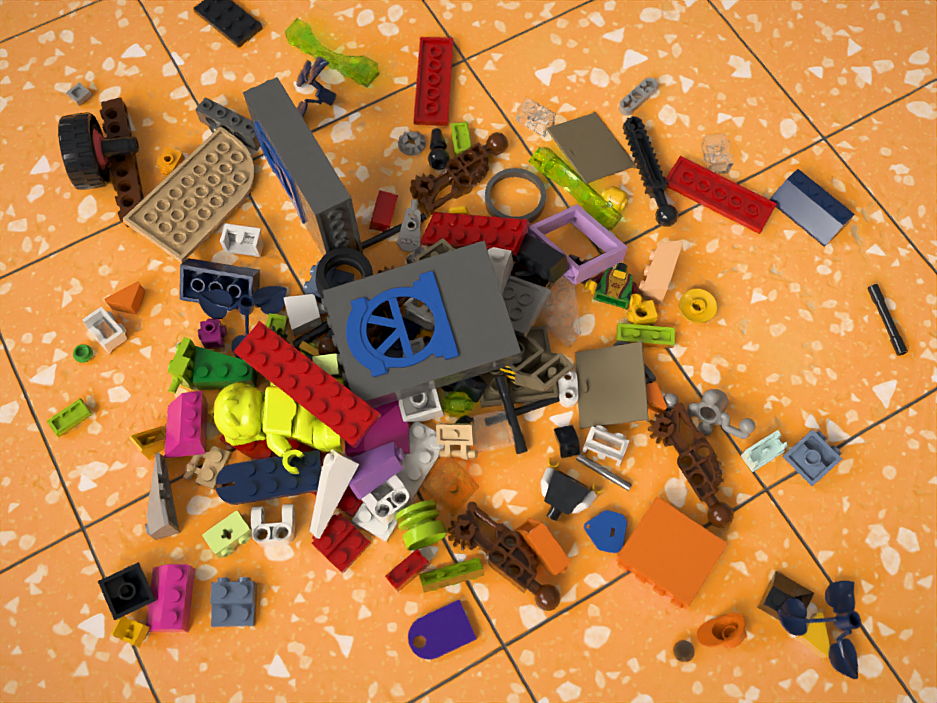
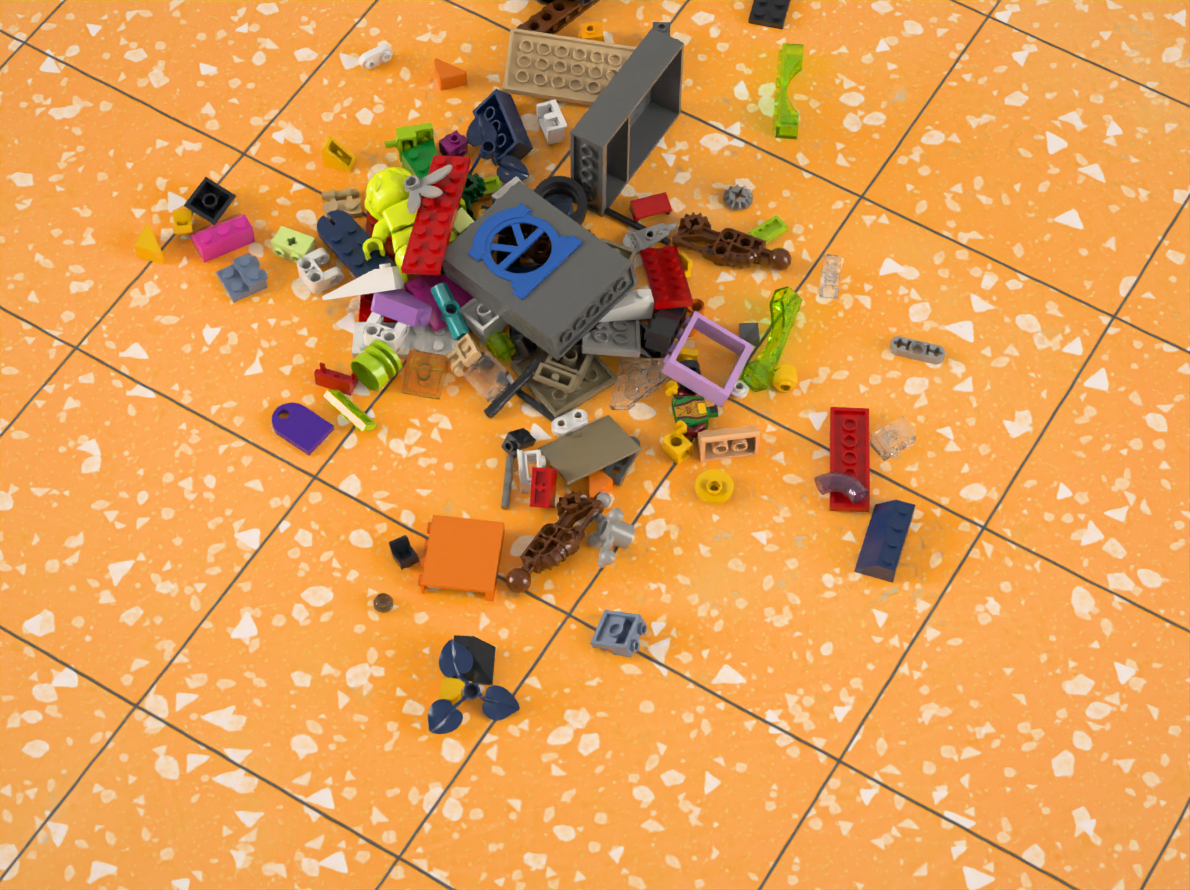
camera: 60 degrees right, 10 degrees down
lime plate [47,398,93,437] -> none
bright green plate [73,344,93,363] -> none
white window [82,307,127,355] -> none
light grey wedge [145,452,180,540] -> none
dark pink slope [164,391,208,458] -> none
dark blue plant [296,56,336,118] -> none
red plate [311,513,371,574] -> none
red plate [413,37,453,126] -> none
black piece [428,148,450,170] -> none
black cone [430,128,447,150] -> none
reddish brown arm [447,501,561,611] -> none
dark grey piece [485,168,546,223] -> none
orange slope [514,518,571,576] -> none
black torso [541,458,604,521] -> none
dark tan piece [546,111,636,184] -> none
blue piece [584,510,627,553] -> none
lime plate [616,323,675,348] -> none
black gear [622,116,678,227] -> none
orange piece [697,612,747,648] -> none
light aqua hinge [741,430,787,473] -> none
black piece [867,284,908,356] -> none
none -> yellow slope [134,224,164,264]
none -> white plate [358,44,393,69]
none -> black bracket [389,535,420,570]
none -> light grey plant [404,165,453,214]
none -> teal piece [431,283,470,340]
none -> red hinge [530,467,557,508]
none -> dark grey slope [739,323,760,346]
none -> cylinder [814,472,869,503]

